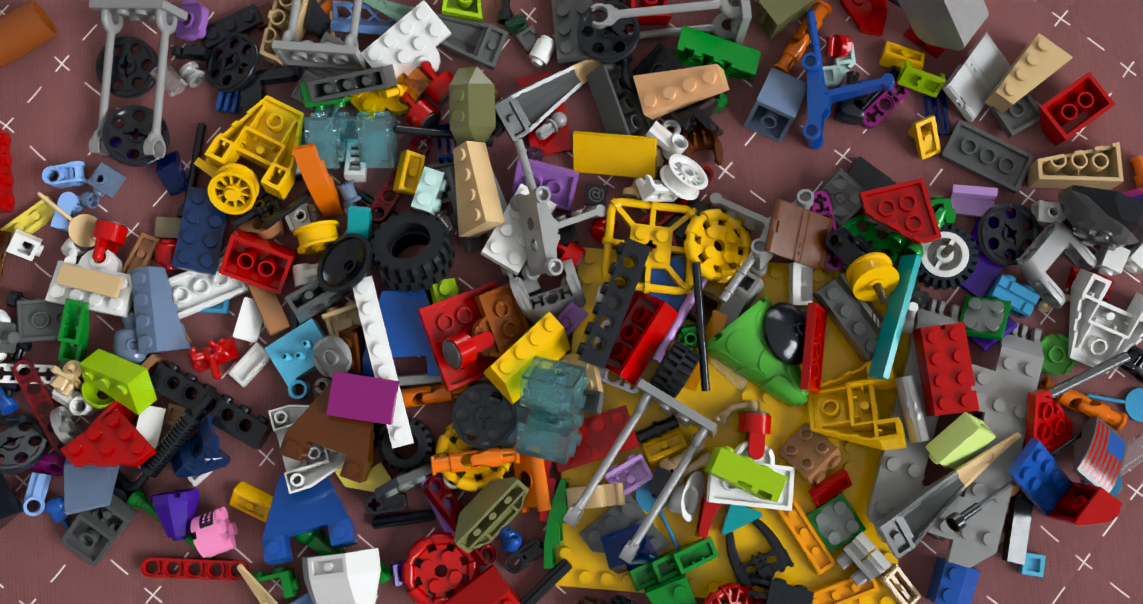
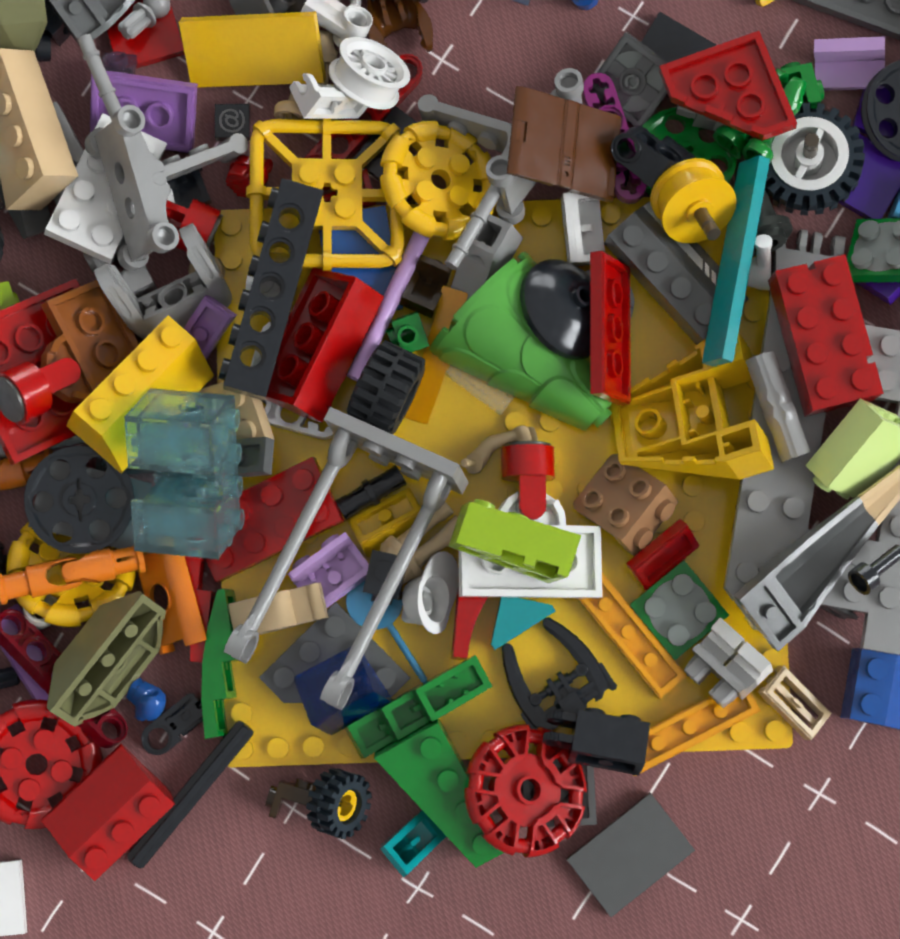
camera: 15 degrees left, 0 degrees up
black piece [692,262,710,391] -> none

